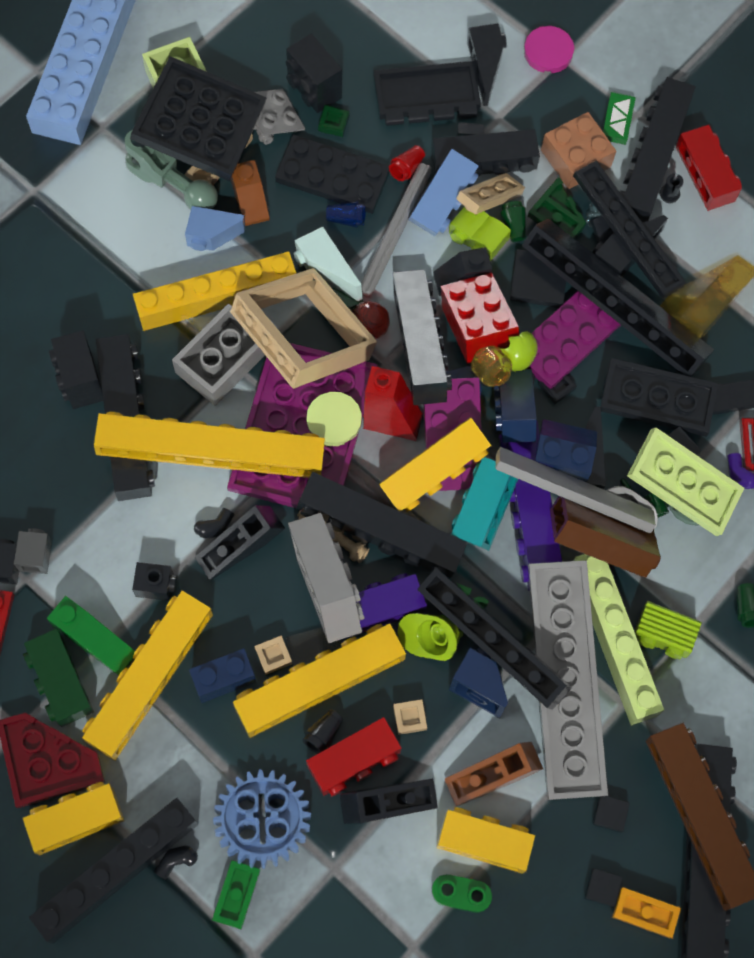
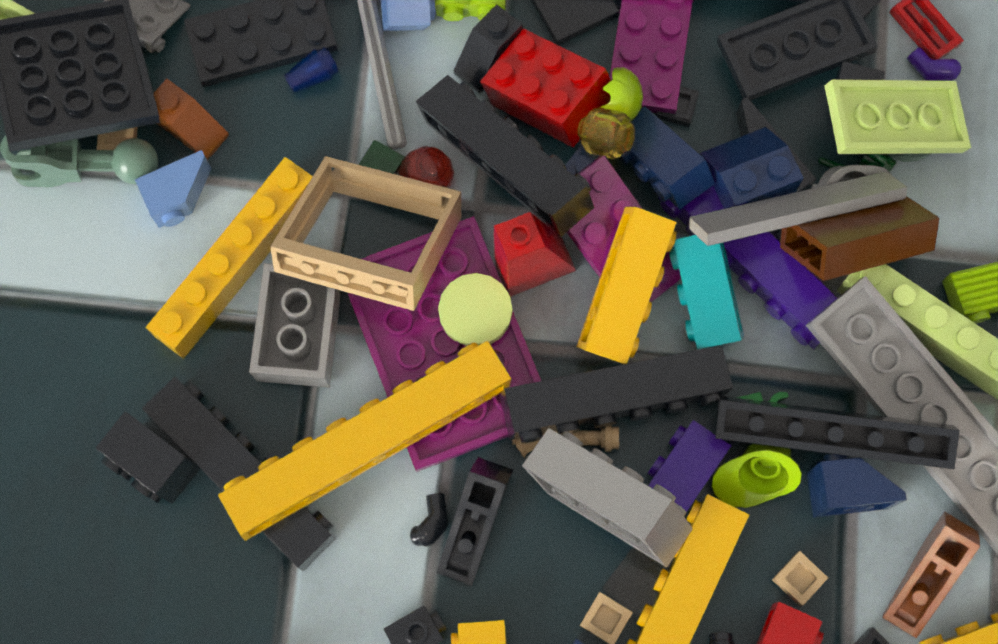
camera: 30 degrees left, 5 degrees up
light aqua slope [294,227,363,301] -> none

